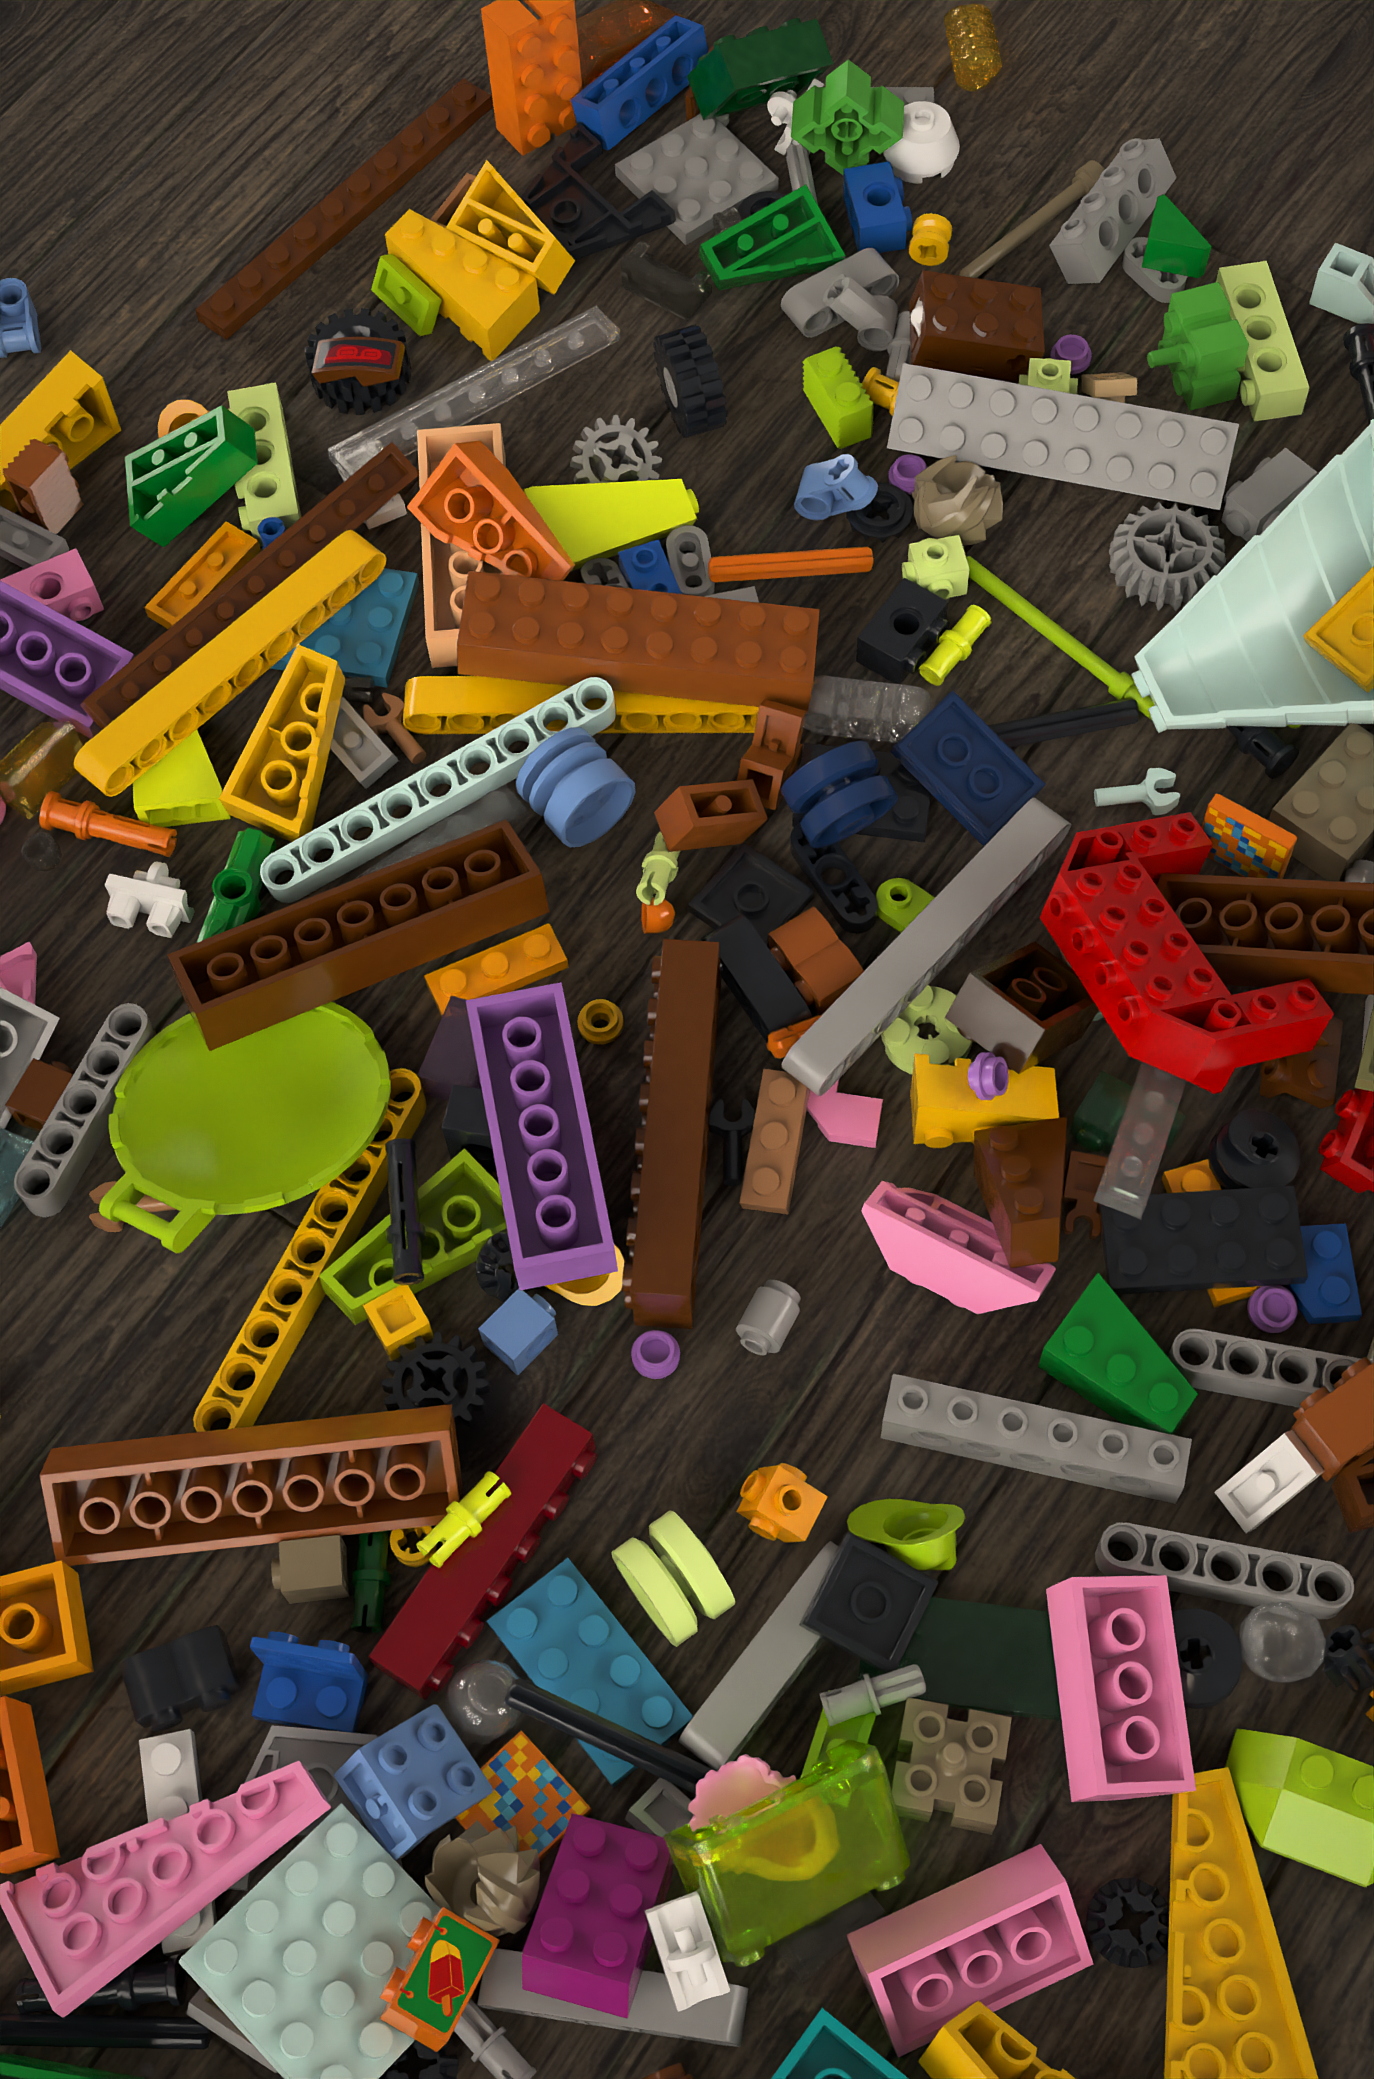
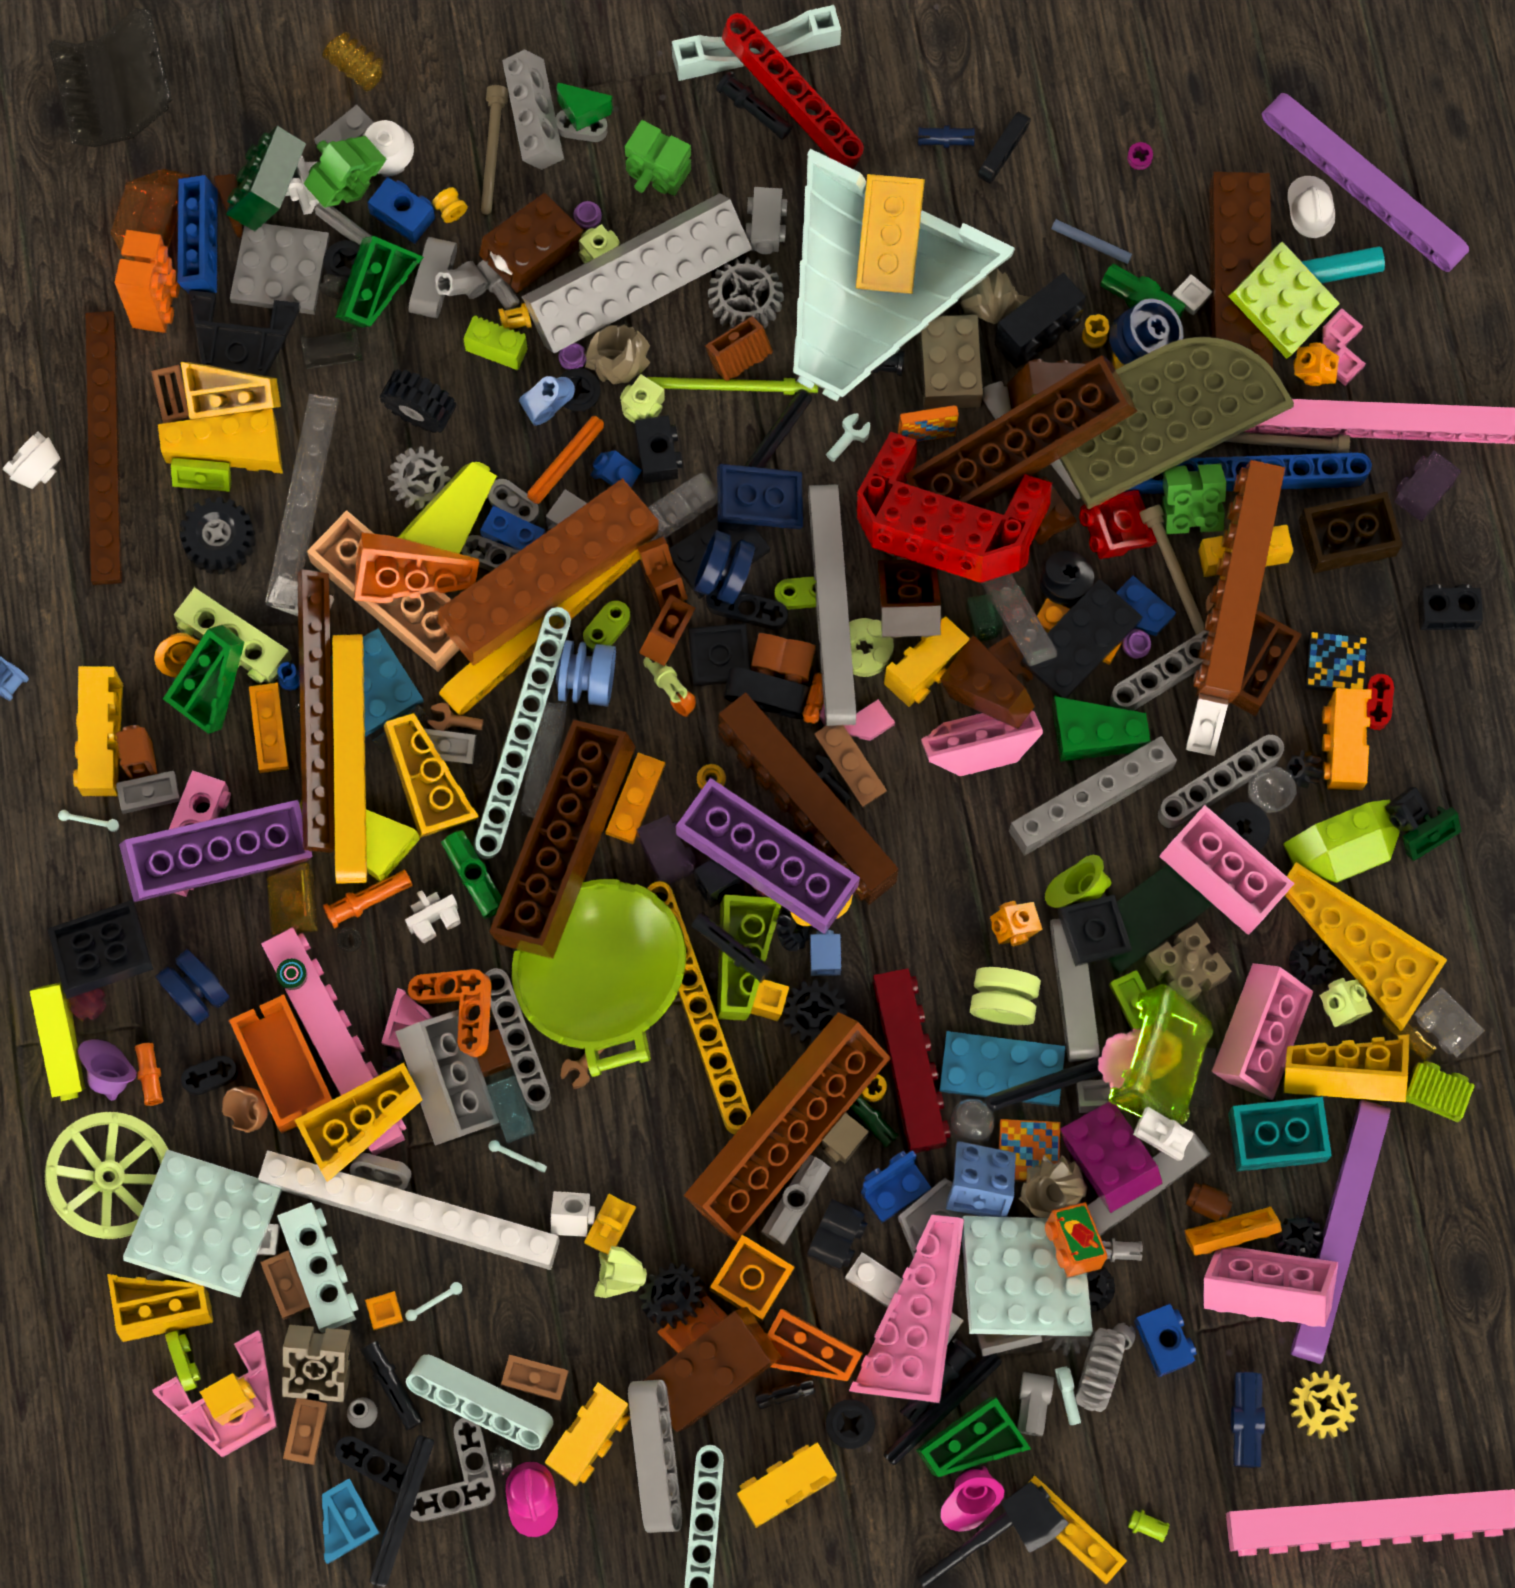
camera: 50 degrees left, 10 degrees up
slope [312,337,405,387] -> none
neon yellow pin [416,1471,511,1568] -> none
medium lavender plate [631,1330,680,1379] -> none
light grey brick [736,1280,801,1355] -> none
light grey axle [819,1664,926,1726] -> none
neon yellow pin [919,605,991,686] -> none
medium lavender plate [968,1052,1009,1100] -> none
tan plate [1082,372,1137,403] -> none
yellowish green brick [1216,261,1309,422] -> none
none -> white cone [3,432,61,489]
none -> orange beam [408,969,492,1057]
none -> lime plate [583,601,631,652]
none -> blue bracket [590,450,642,488]
none -> dark orange brick [705,316,773,381]
none -> light grey piece [761,1155,831,1246]
none -> yellowish green brick [1319,978,1373,1027]

